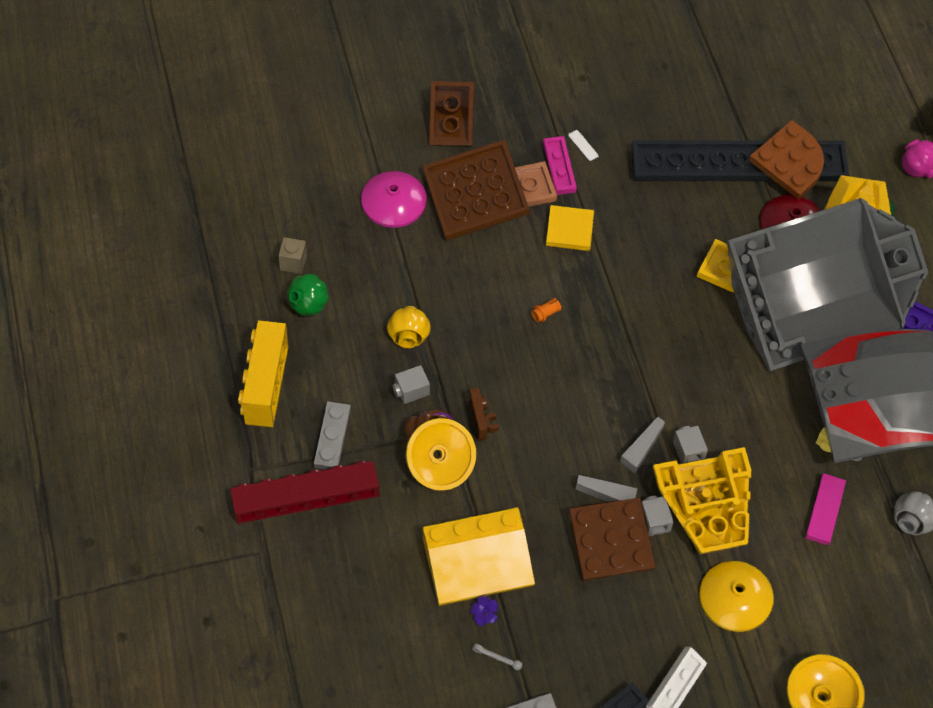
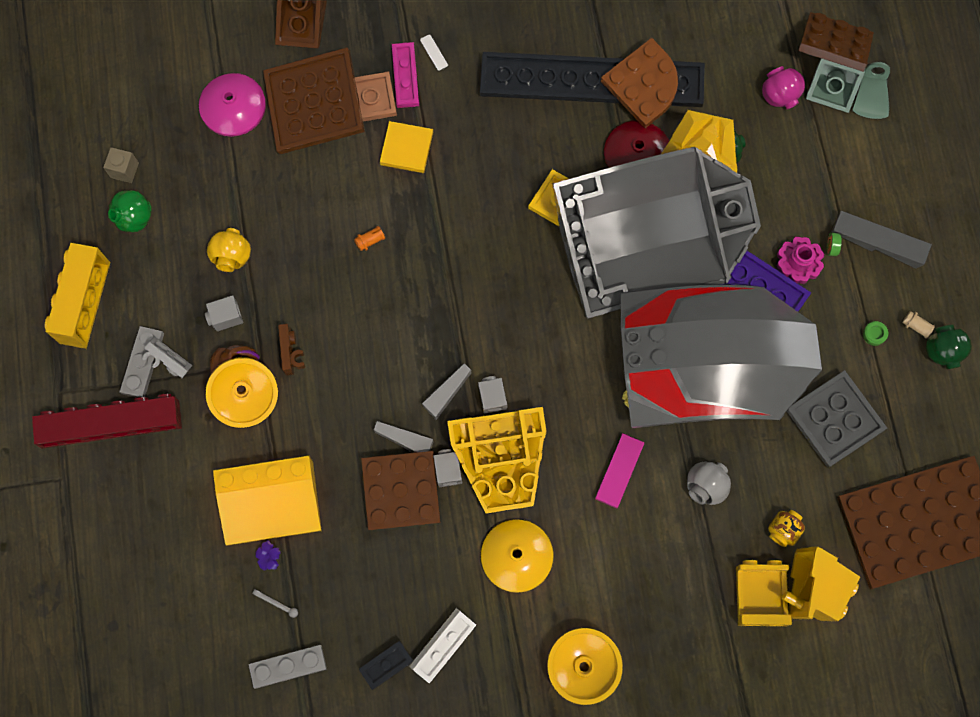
camera: 10 degrees right, 15 degrees up
none -> light grey plate [142,337,192,378]

